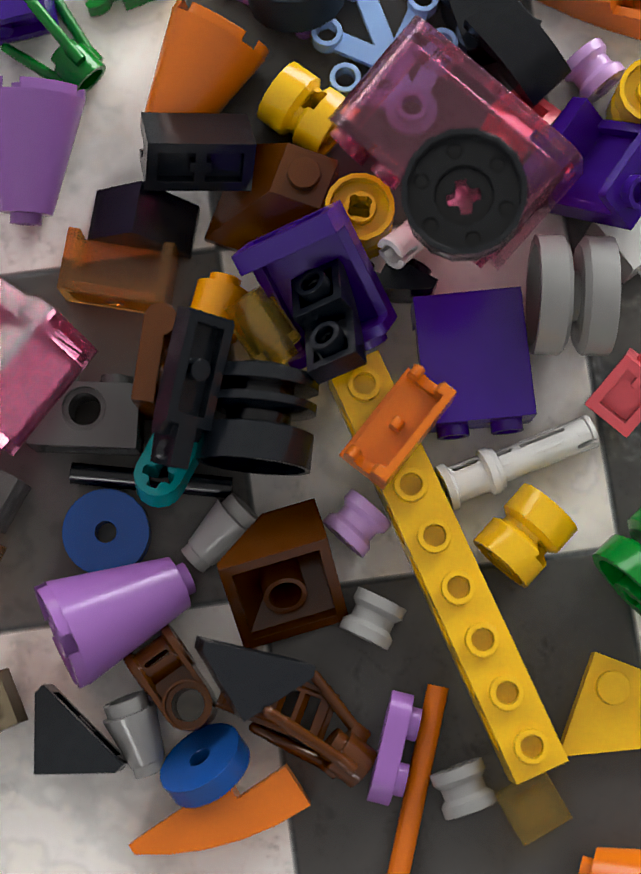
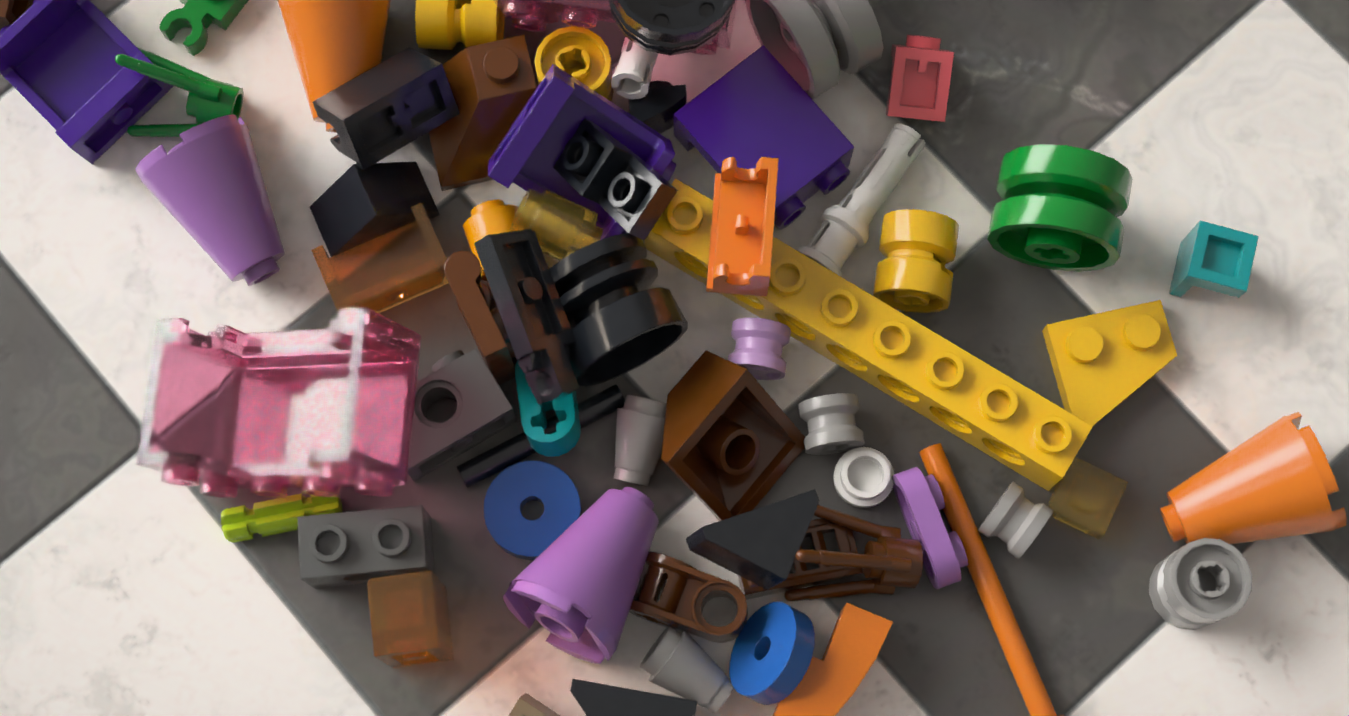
camera: 35 degrees left, 5 degrees down
none -> white plate [833,447,894,508]

